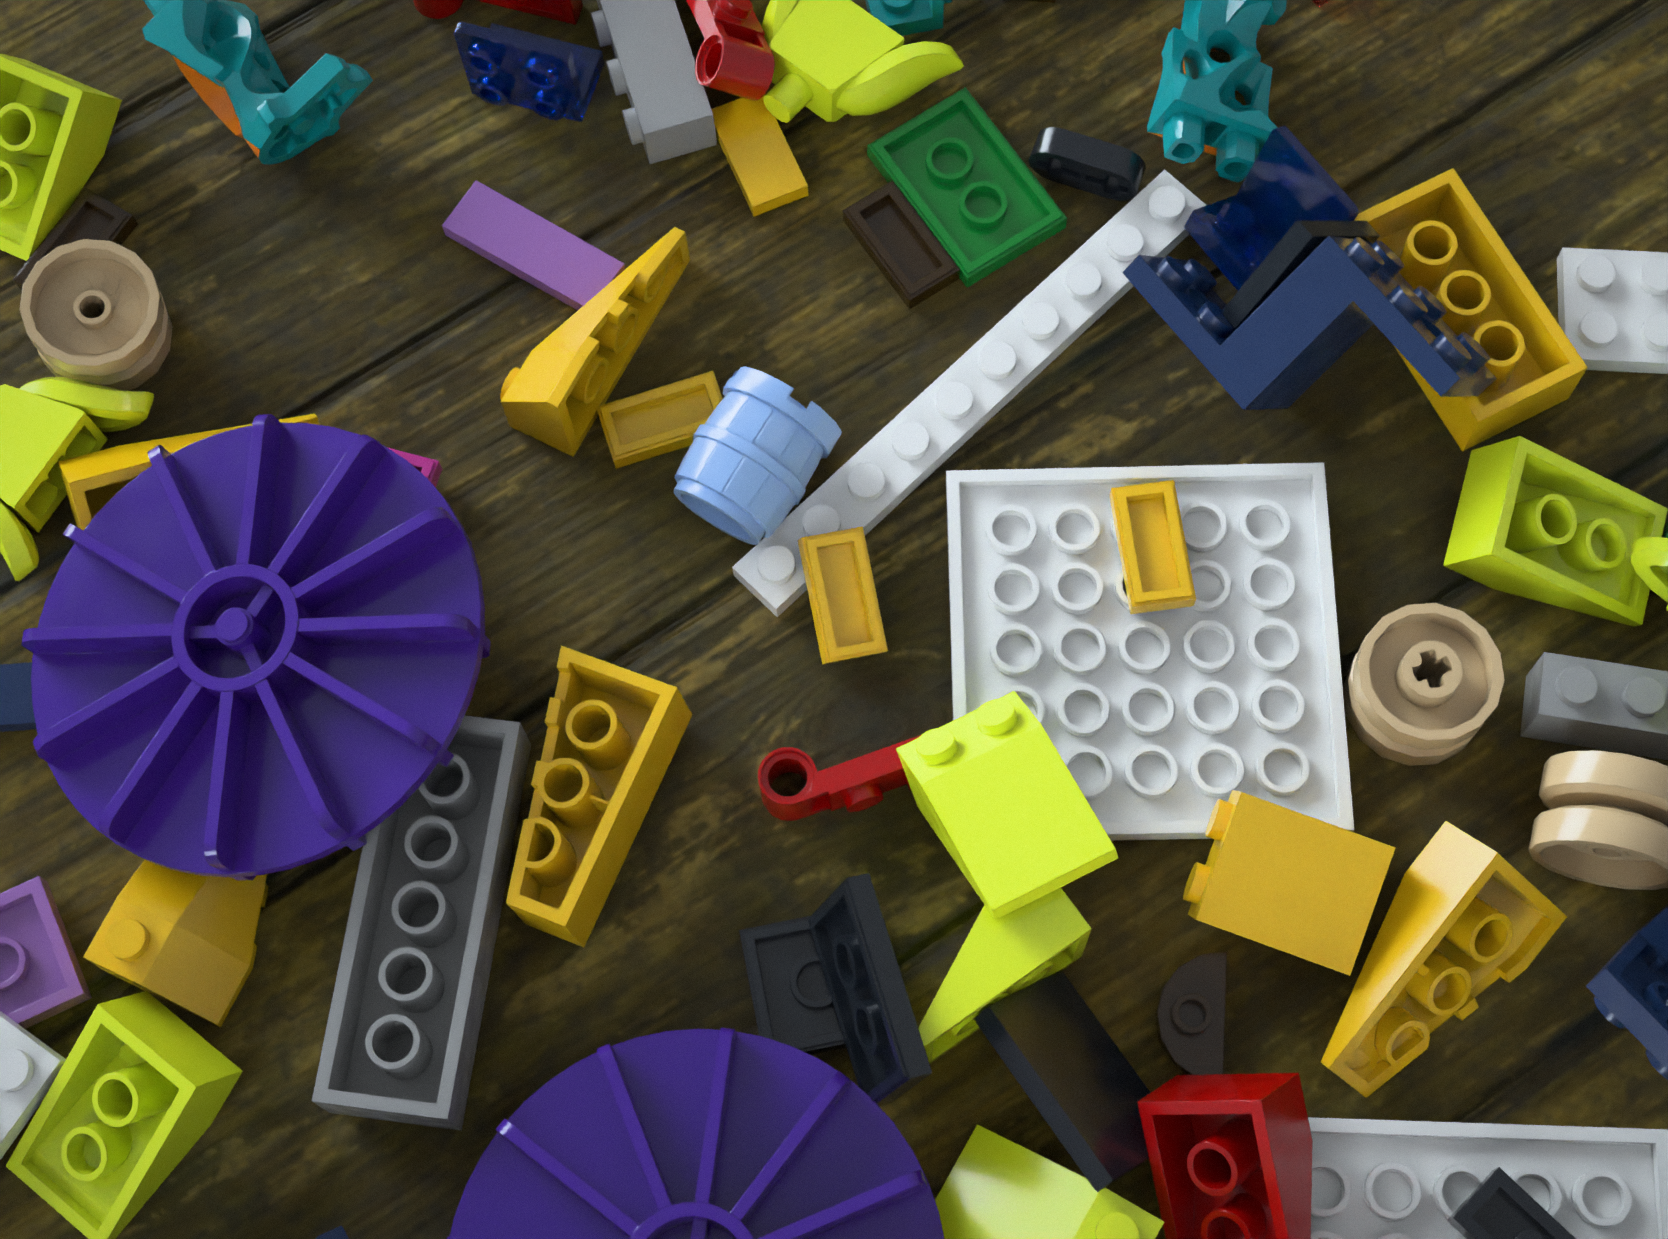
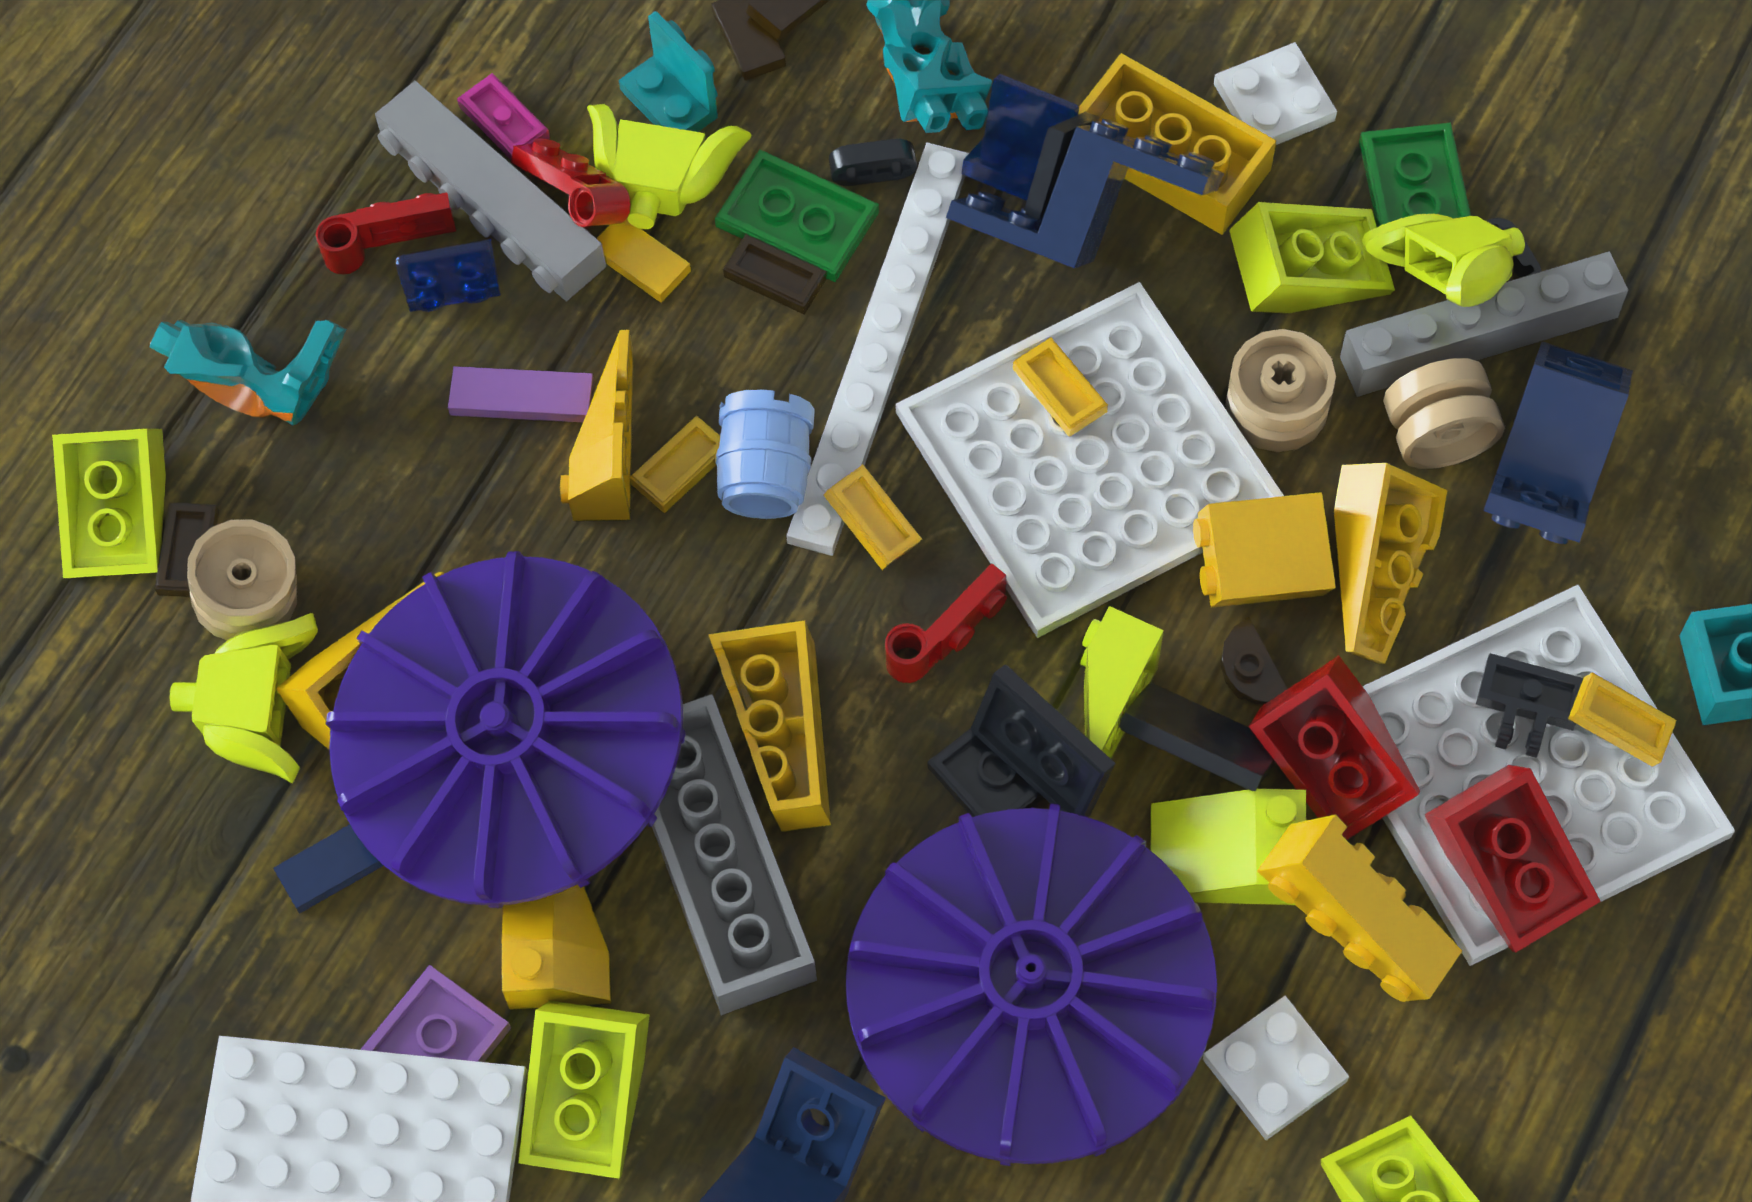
camera: 30 degrees left, 5 degrees down
neon yellow slope [896,691,1118,920] -> none

